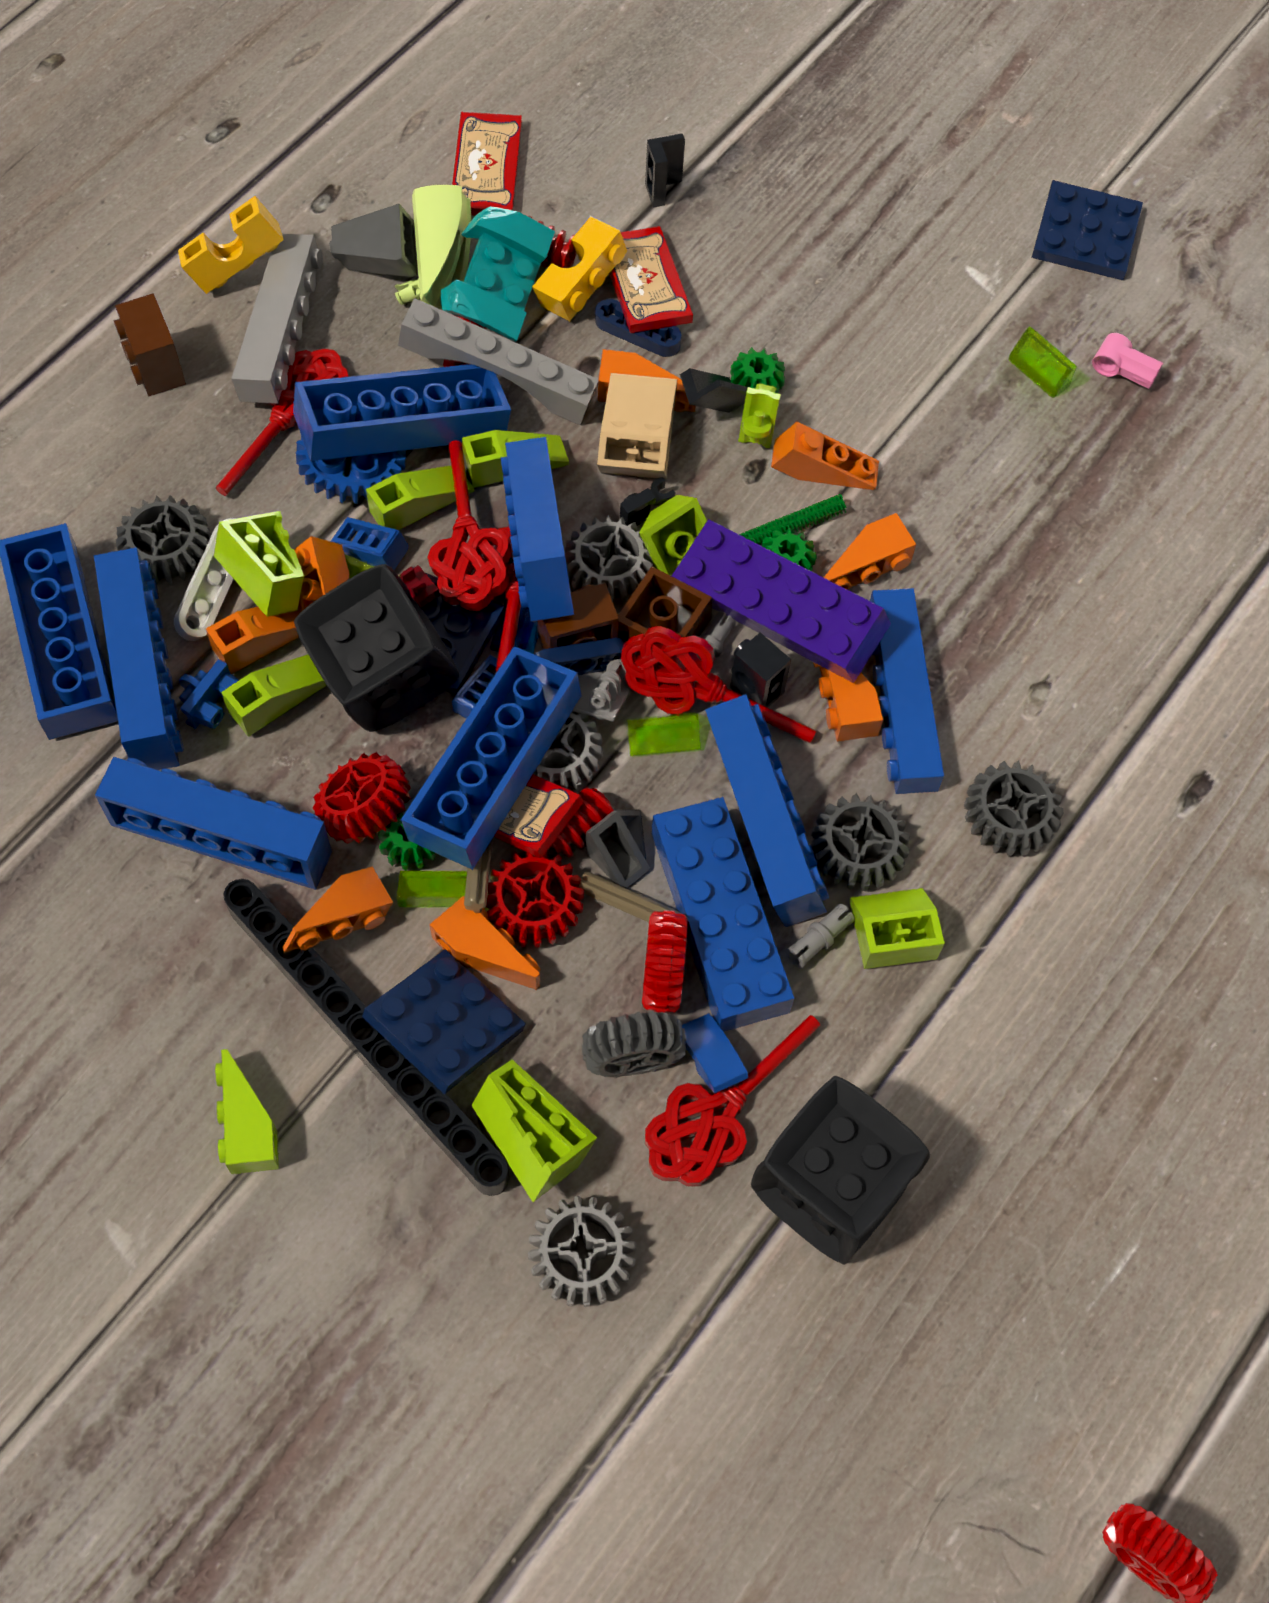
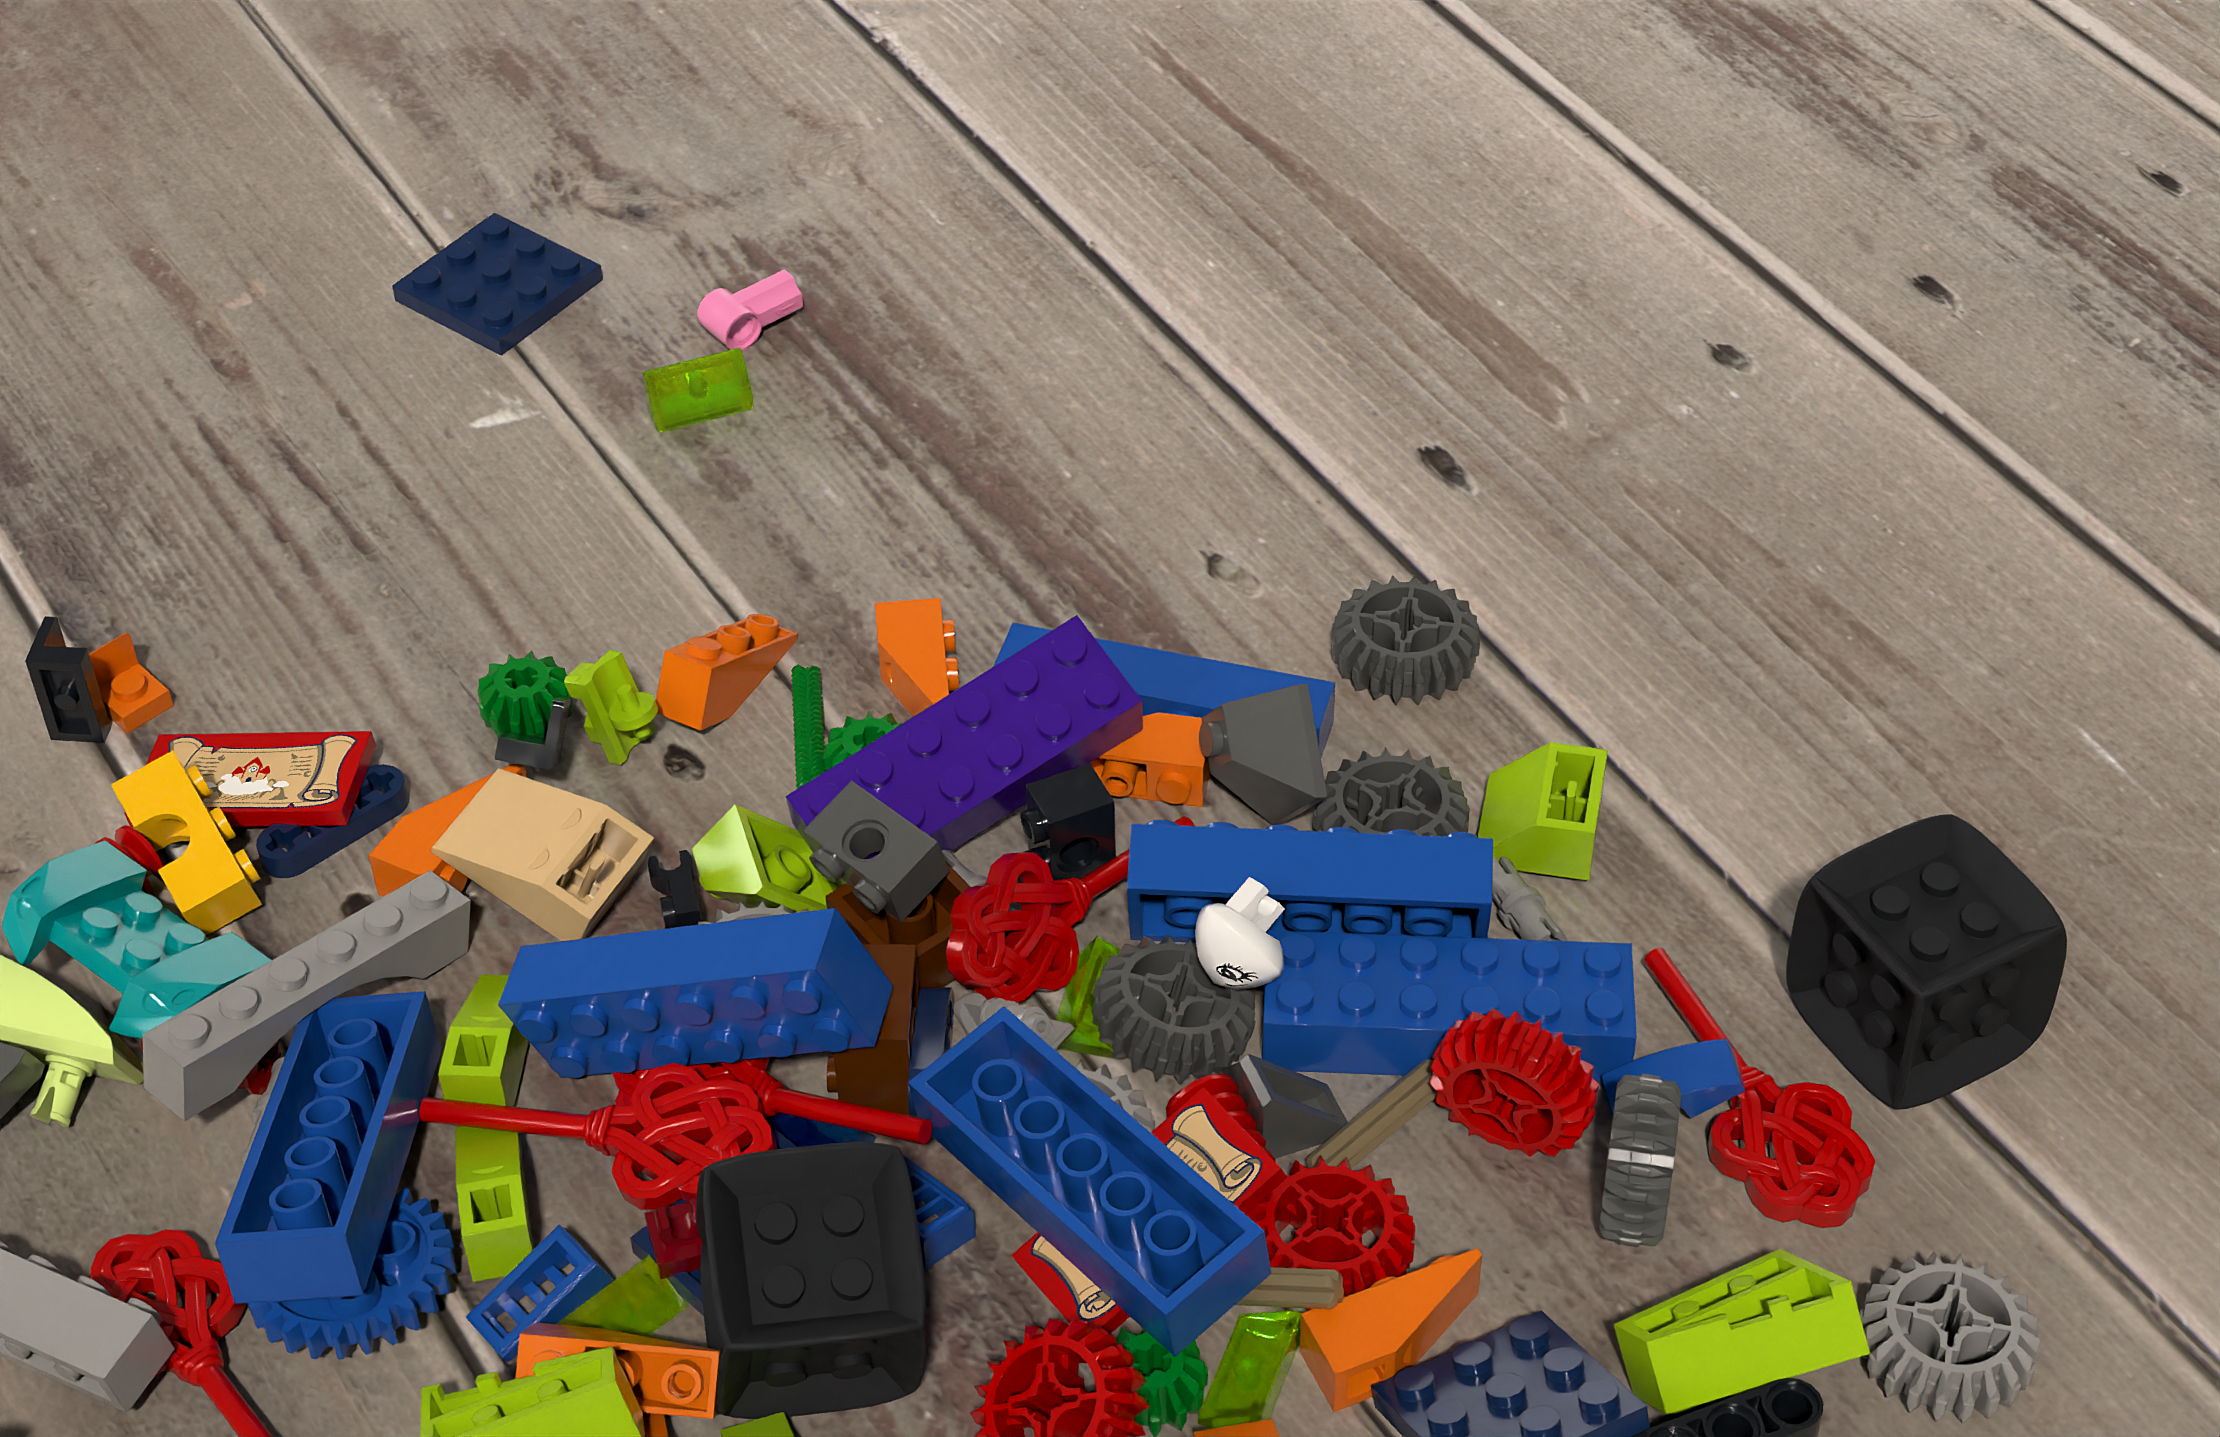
camera: 65 degrees left, 20 degrees down
none -> orange slope [89,632,174,734]
none -> dark grey brick [803,780,950,922]
none -> dark grey gear [1092,934,1256,1085]
none -> white piece [1195,877,1284,990]
none -> dark grey slope [1199,684,1327,825]

